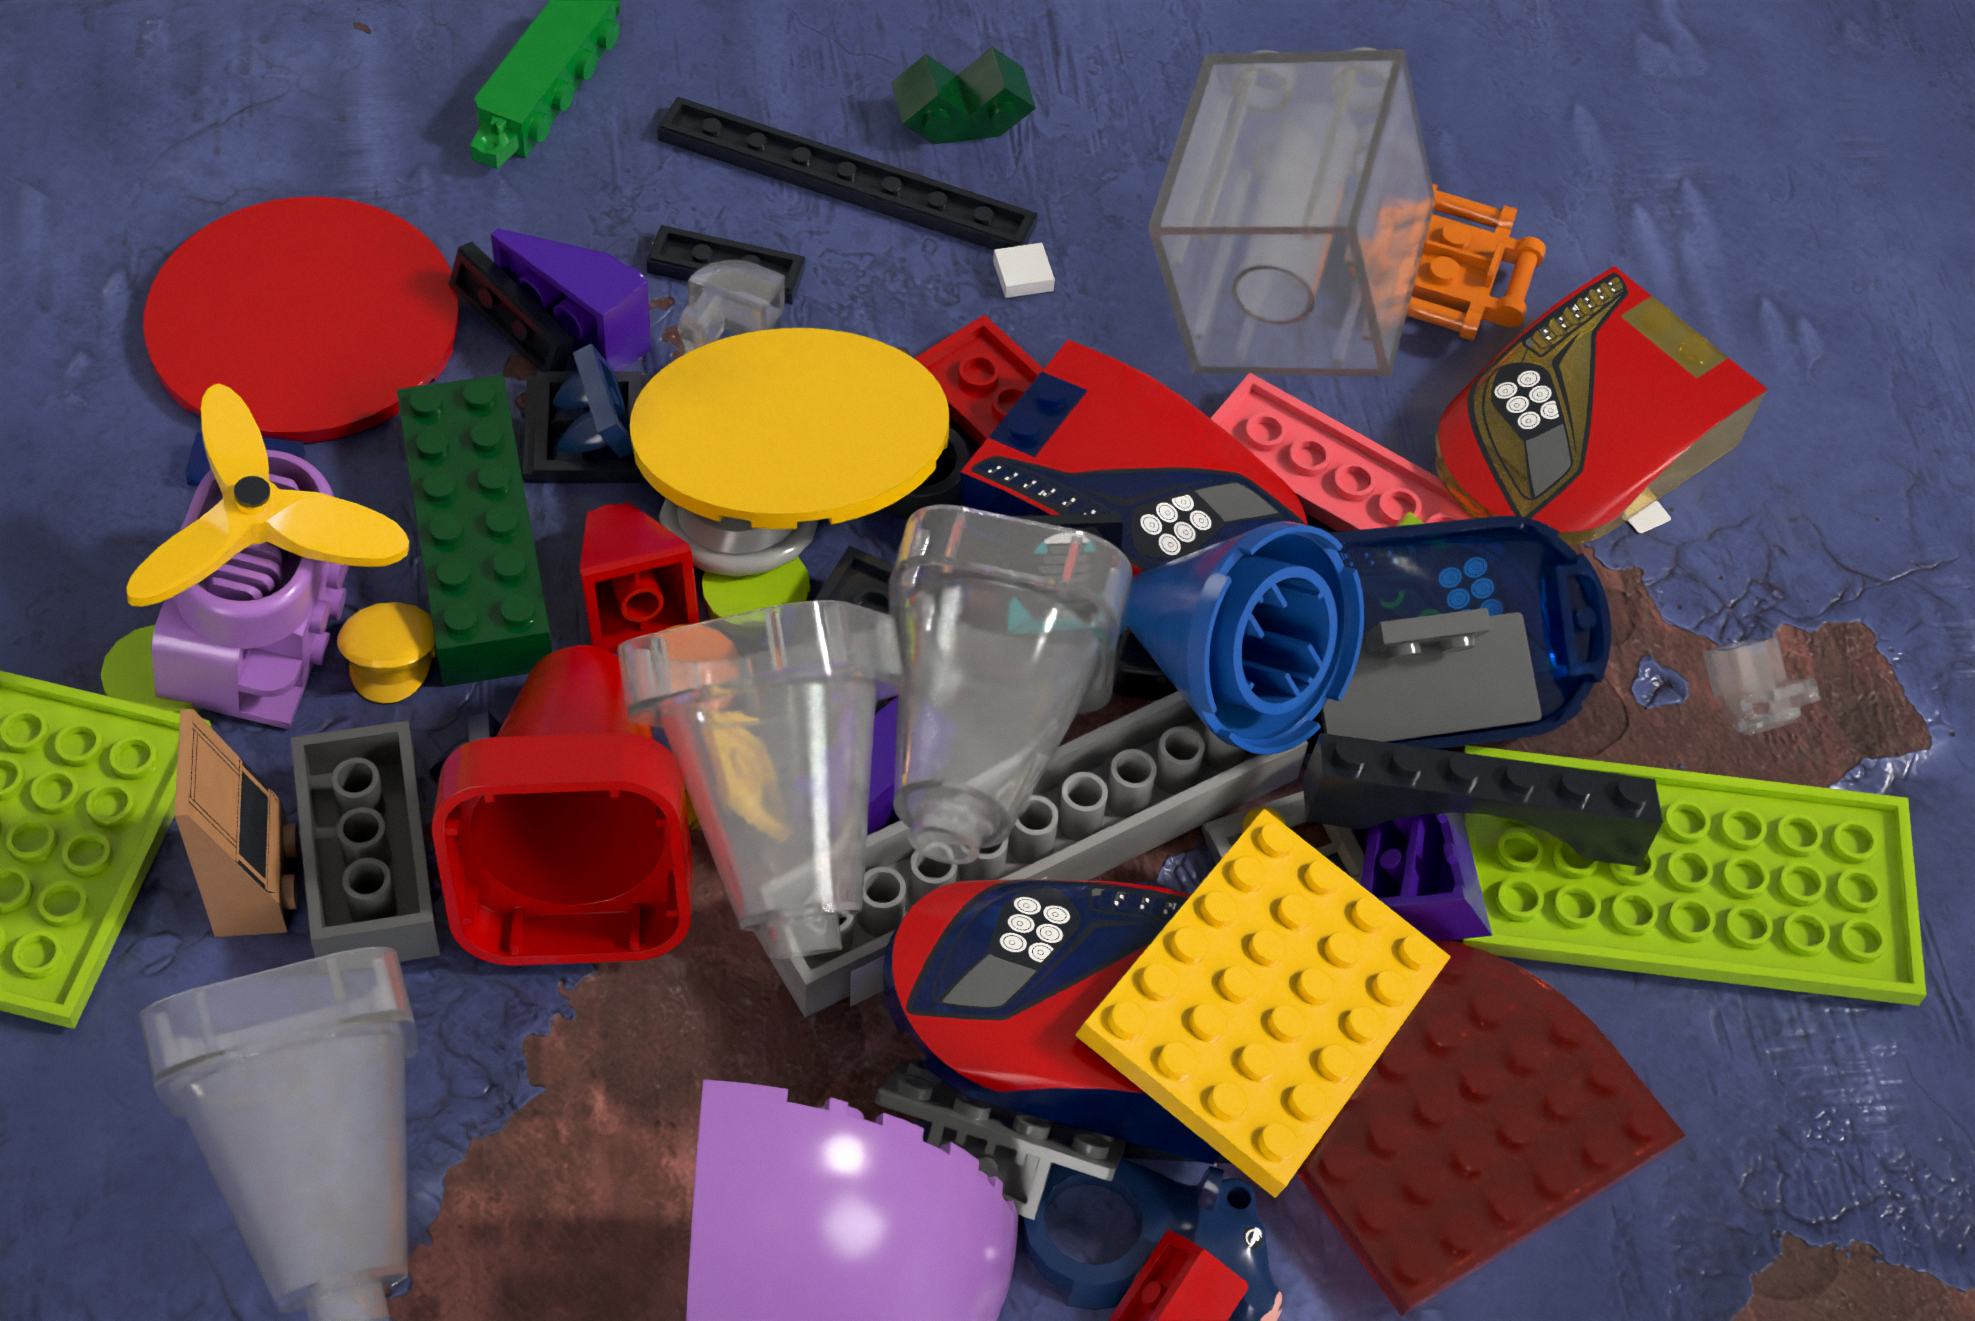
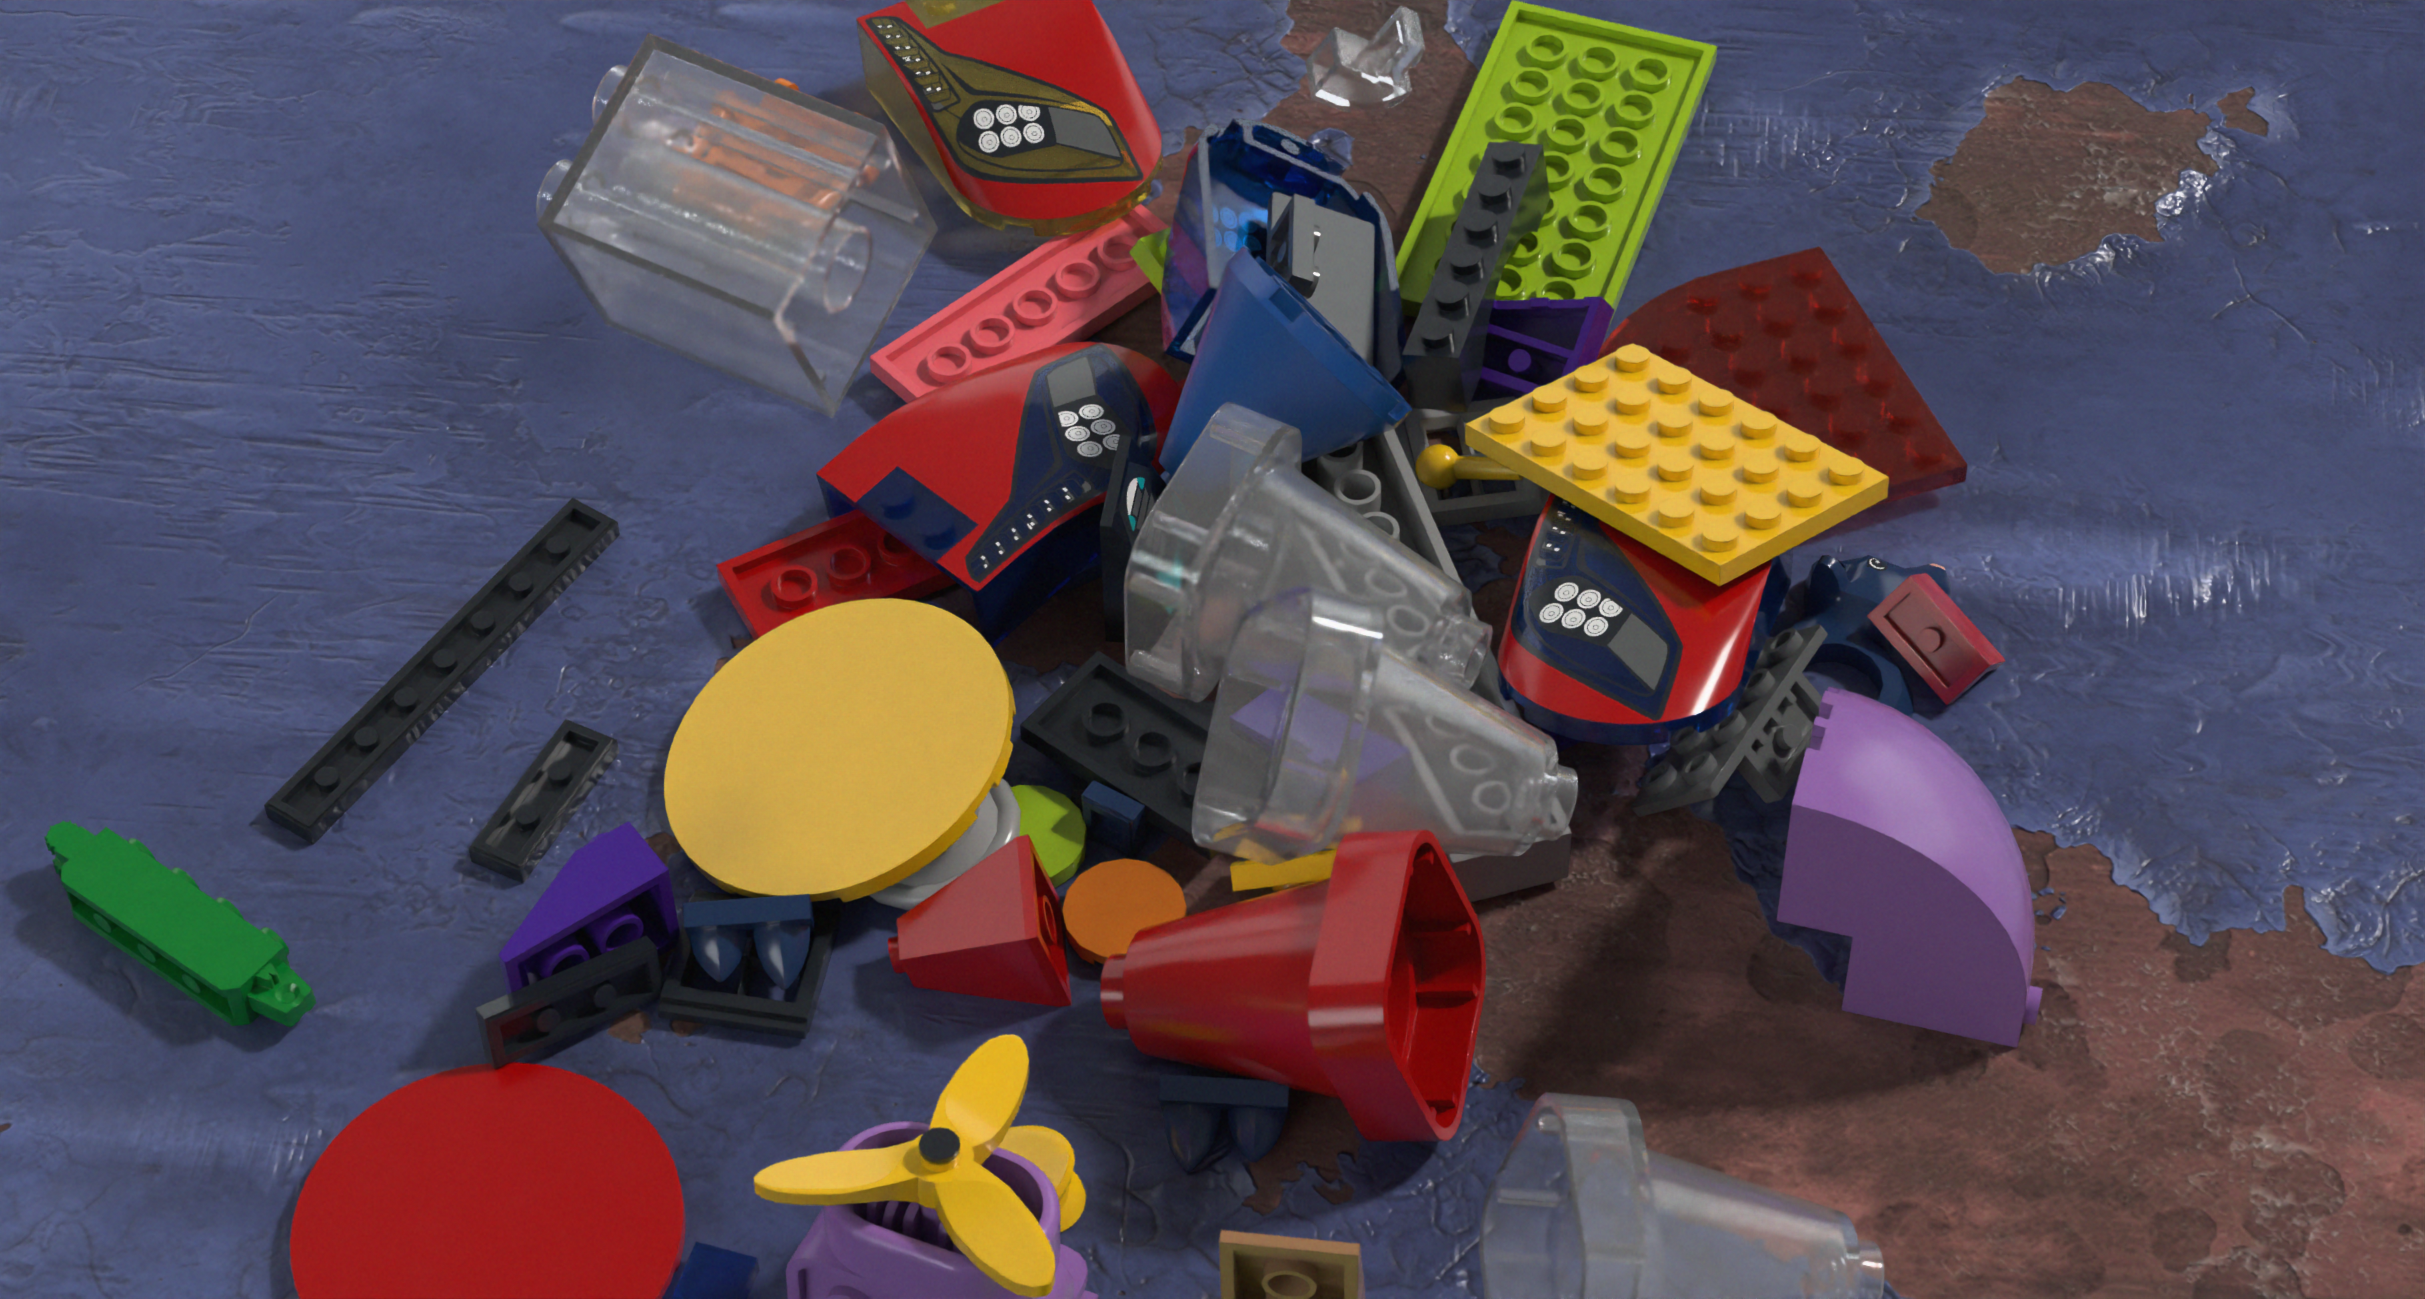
camera: 70 degrees left, 5 degrees down
dark grey brick [291,720,441,974] -> none
dark green brick [397,375,552,687] -> none
clear brick [678,260,785,355] -> none
dark green brick [891,46,1036,144] -> none
white tile [993,243,1055,298] -> none

